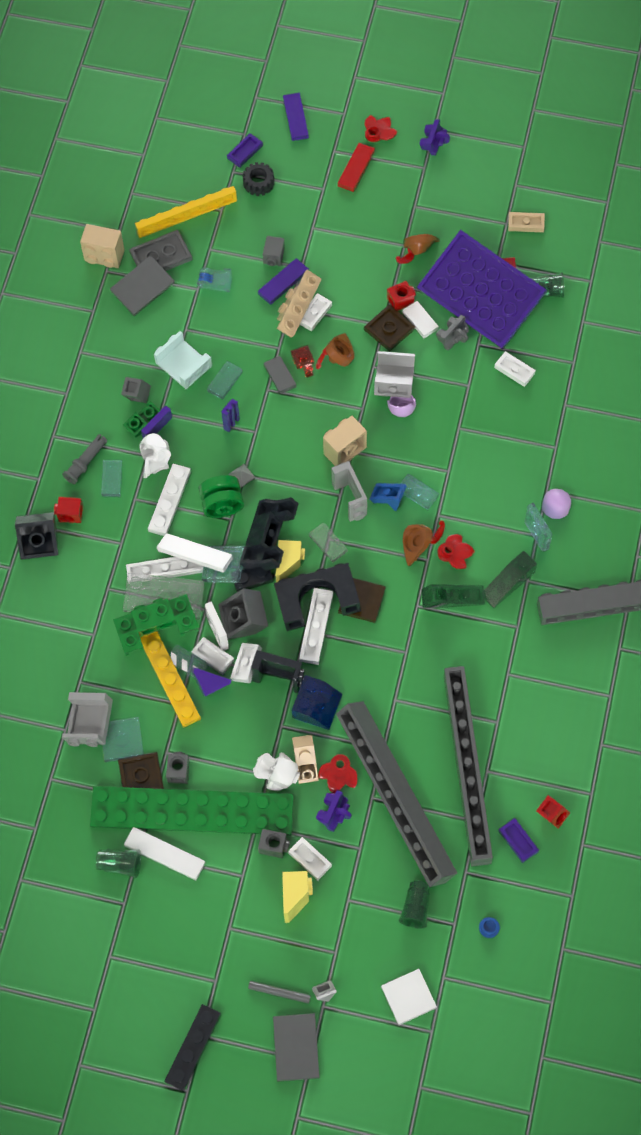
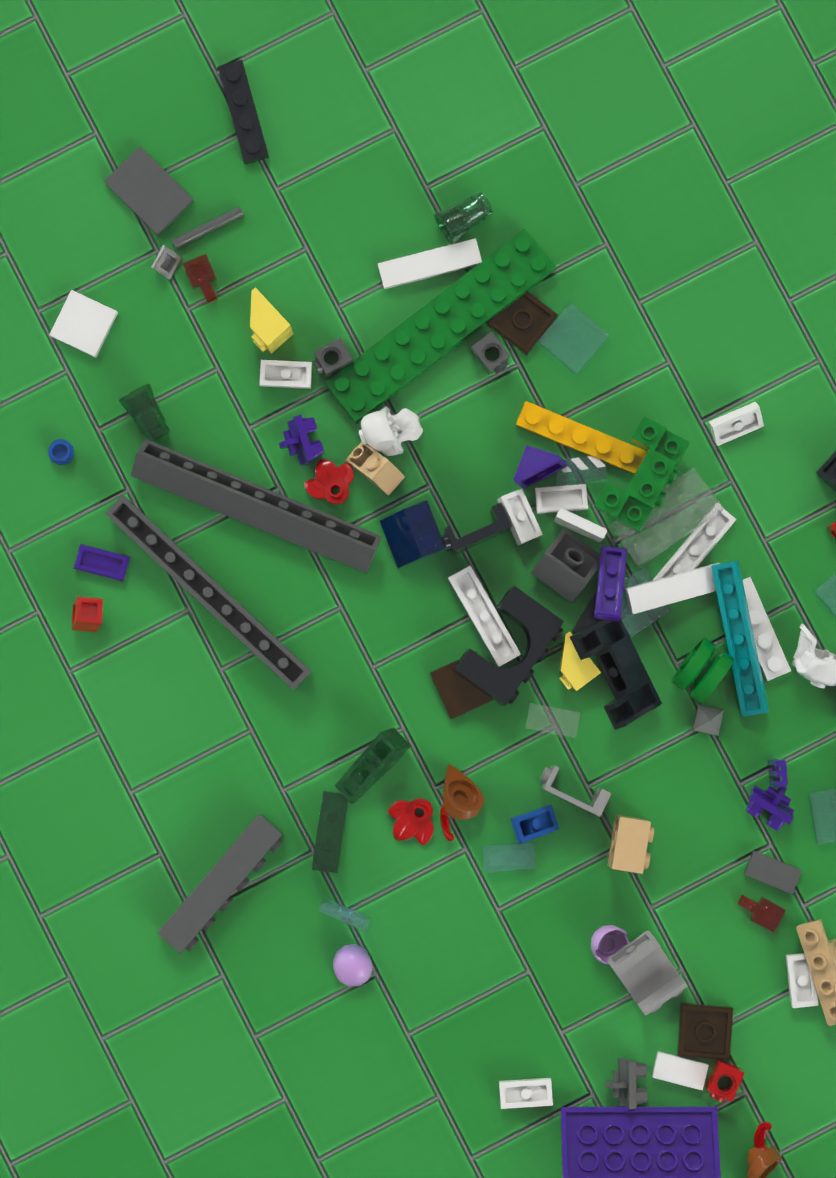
camera: 140 degrees right, 20 degrees up
light grey panel [62,692,113,747] -> none
dark orange piece [316,333,354,369] -> none
none -> clear red plate [183,254,217,303]
none -> dark purple tile [594,546,627,622]
none -> white plate [709,402,764,446]
none -> teal plate [711,560,769,717]
none -> dark purple hips [746,785,794,831]

